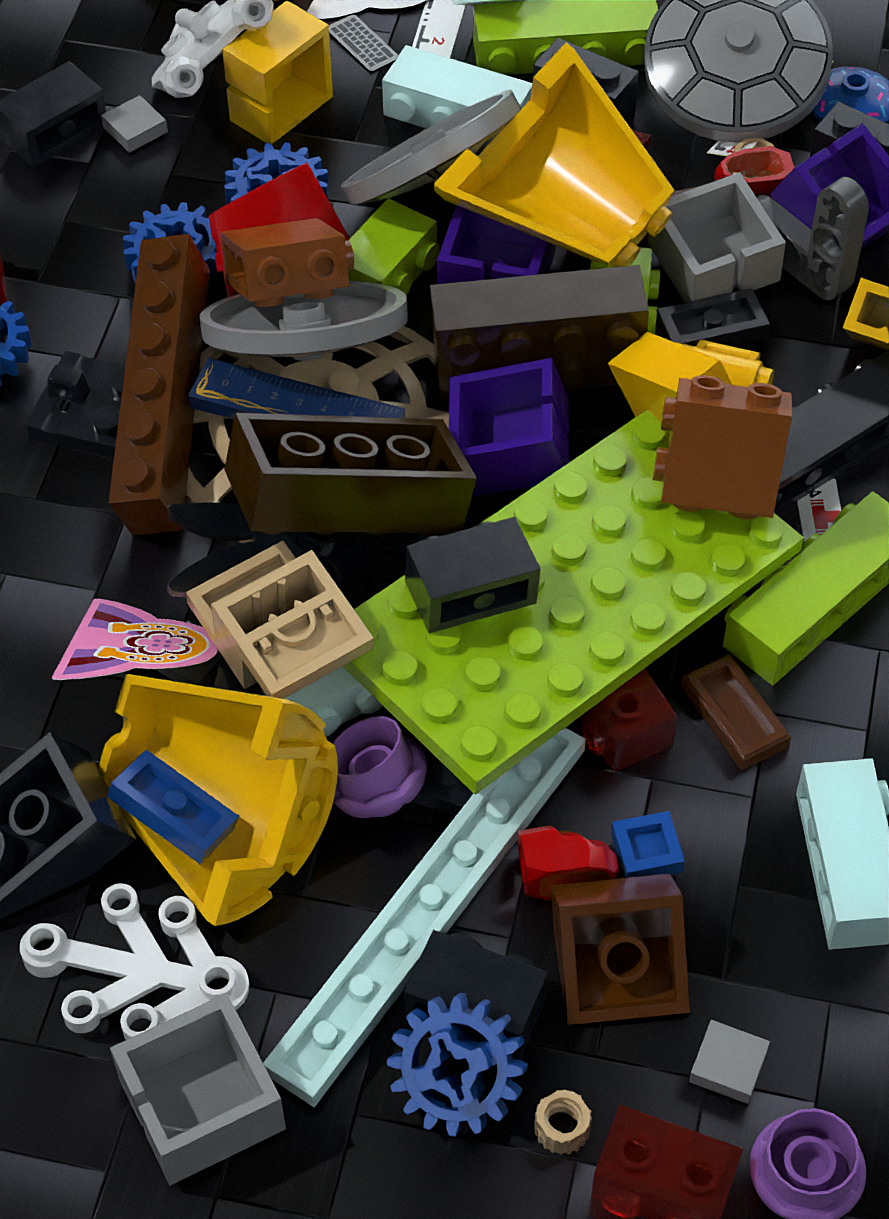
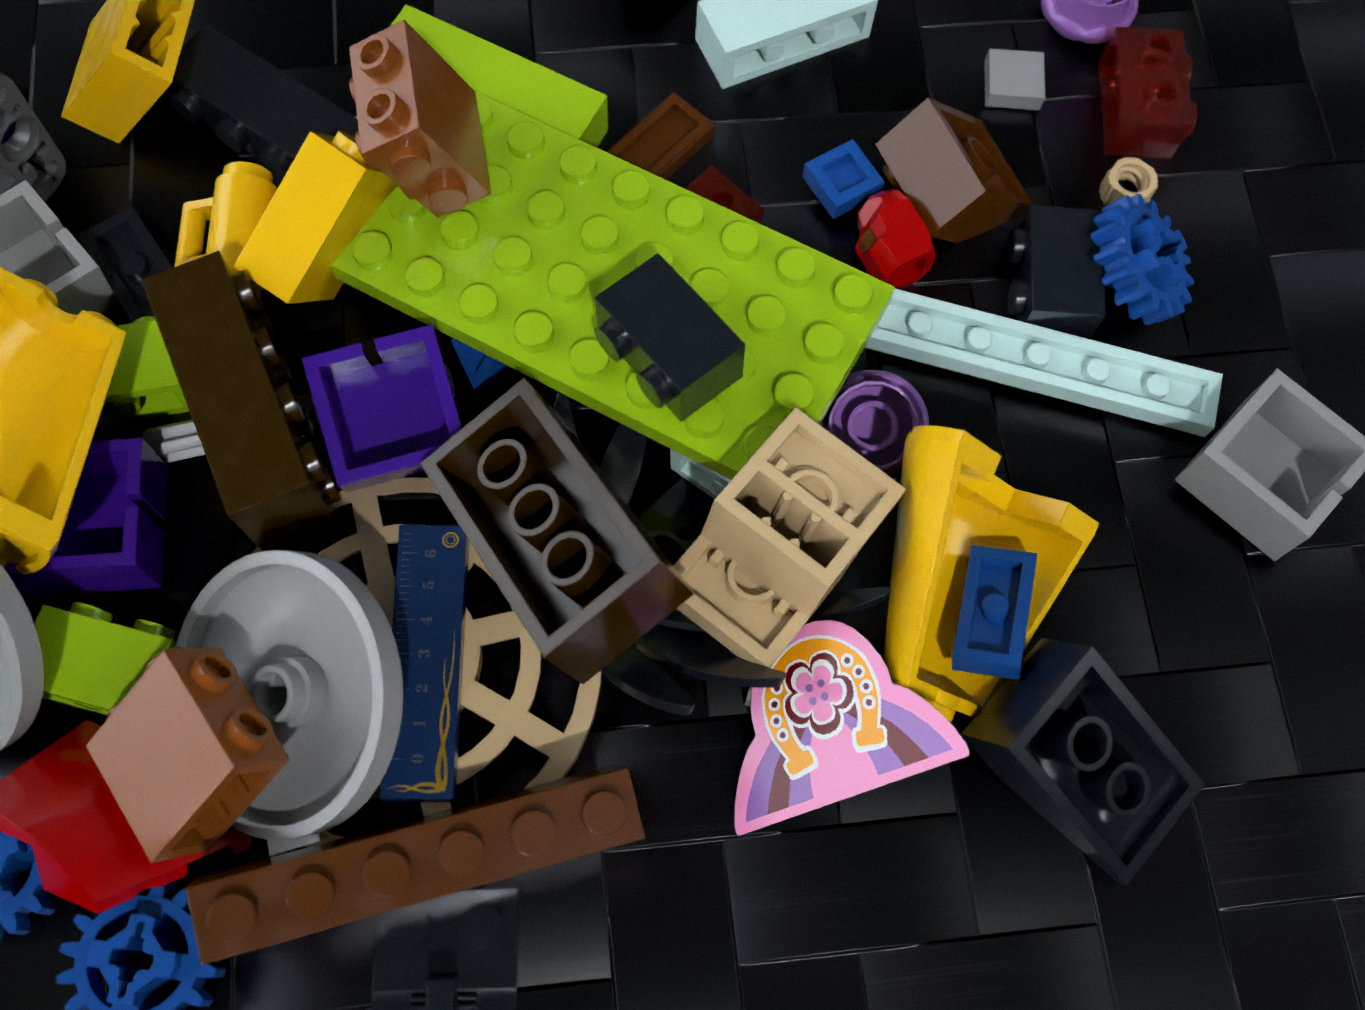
camera: 115 degrees left, 15 degrees up
white plant [20,883,249,1040] -> none

